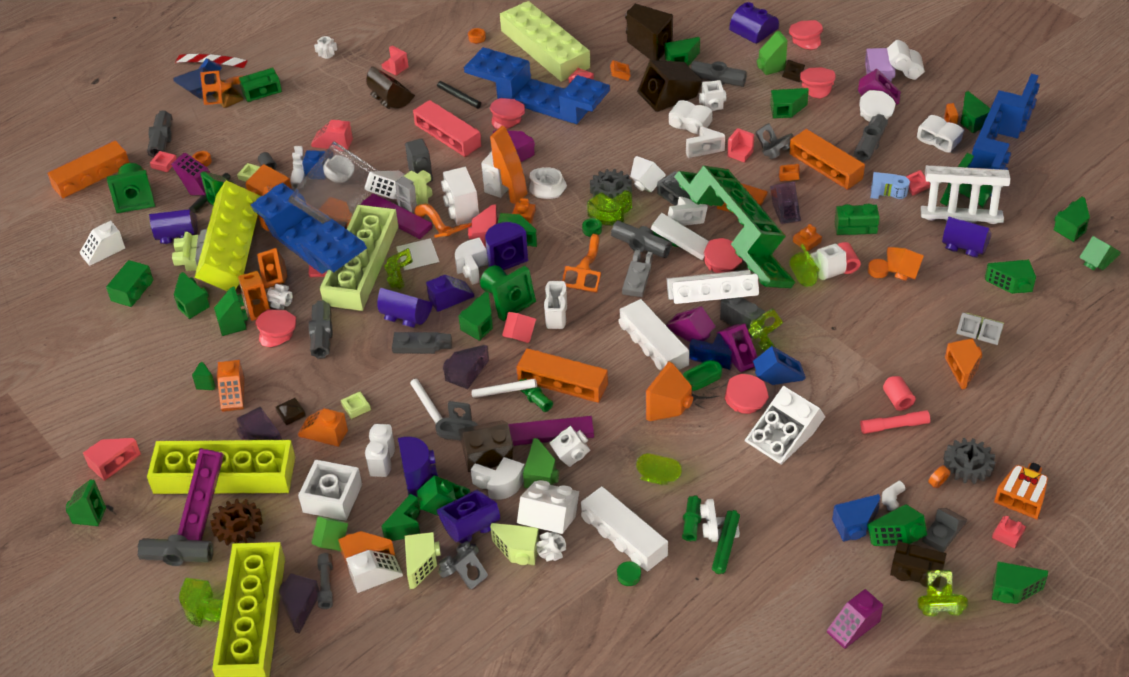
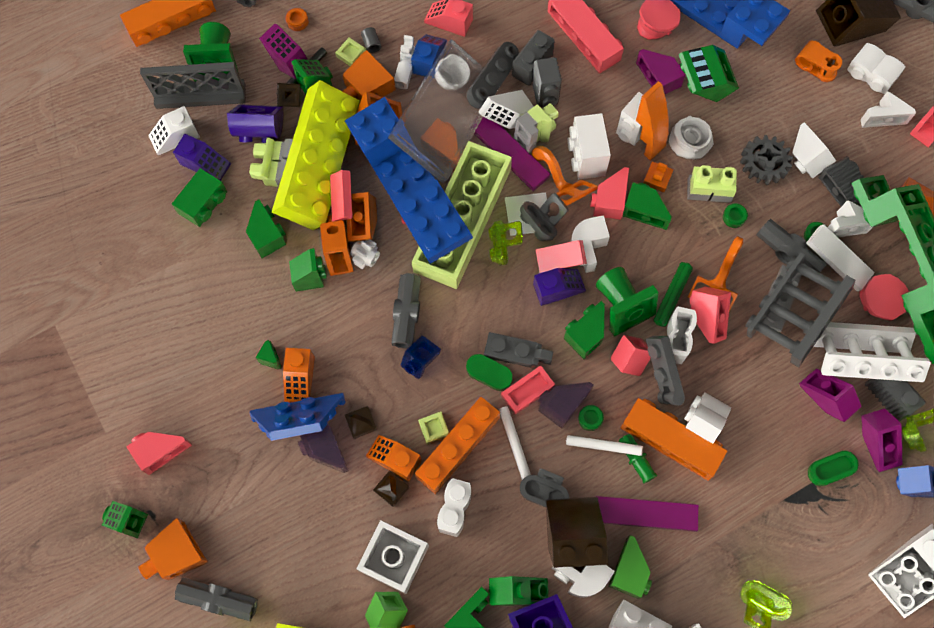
camera: 10 degrees right, 25 degrees up
neon yellow brick [147,440,295,494] -> none
coral plate [150,151,177,172] -> none
magenta tile [177,448,224,541] -> none
reddish brown gear [210,499,263,546] -> none
coral hat [256,310,296,347] -> none
dark purple brick [377,287,433,328] -> none
dark purple brick [398,437,438,497] -> none
dark purple brick [485,222,528,270] -> none
white brick [549,426,591,467] -> none
clear neon green brick [587,190,632,226] -> none
white brick [619,299,689,370] -> none
orange slope [646,362,693,421] -> none
clear blue slope [689,333,732,370] -> none
white brick [699,80,727,111] -> none
coral hat [725,374,769,414] -> none
none -> orange torso [138,518,208,580]
none -> dark grey fence [140,62,246,109]
none -> dark purple slope [173,134,231,181]
none -> blue wing [249,393,346,441]
none -> dark brown tile [277,83,300,107]
none -> coral tile [330,170,352,222]
none -> dark brown tile [373,470,409,507]
none -> clear blue bracket [400,335,441,379]
none -> orange brick [415,397,500,494]
none -> green tile [466,354,512,391]
none -> dark grey plate [467,42,519,109]
none -> coral tile [501,365,555,415]
none -> dark grey brick [511,30,555,86]
none -> dark grey bracket [520,193,569,242]
none -> coral tile [536,240,587,273]
none -> green tile [578,405,604,431]
none -> dark grey plate [646,336,685,406]
none -> green axle [653,262,693,327]
none -> green slope [678,45,739,102]
none -> white brick [684,392,731,444]
none -> yellowish green hips [687,165,737,203]
none -> coral slope [690,286,731,344]
none -> dark grey fence [745,251,856,367]
none -> orange piece [795,40,842,82]

